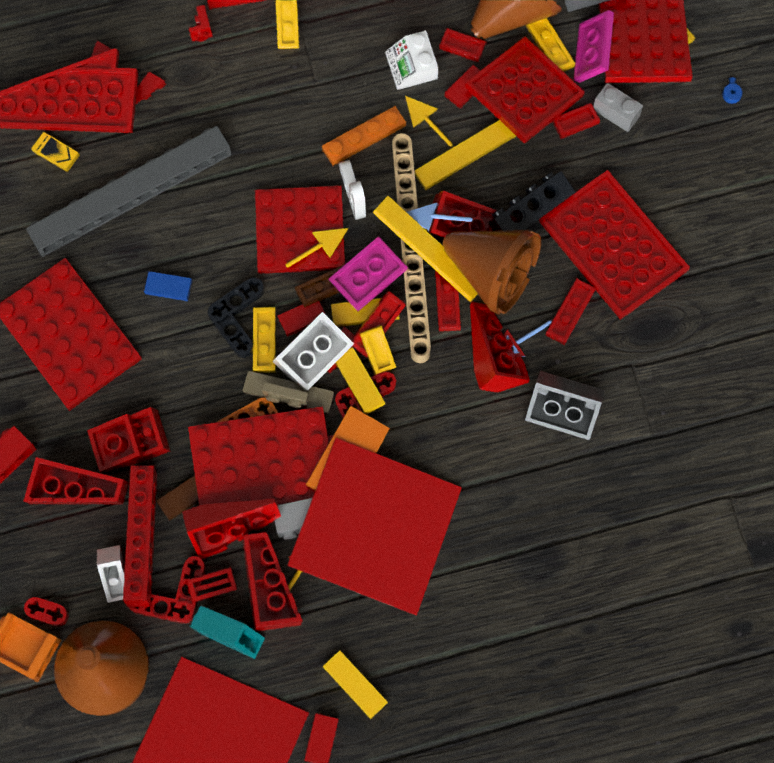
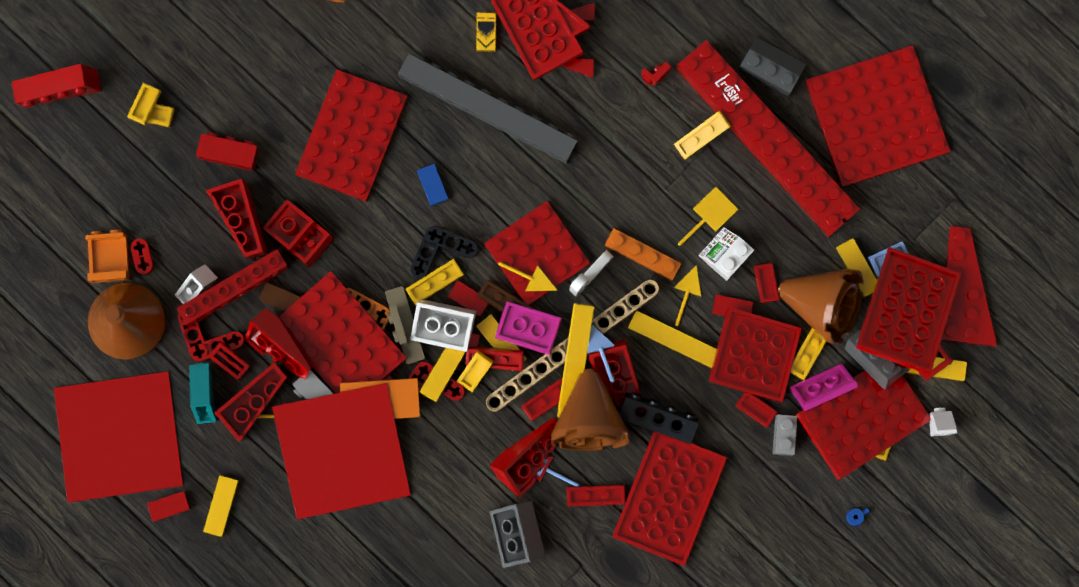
camera: 55 degrees right, 10 degrees up
none -> yellow piece [678,187,738,246]

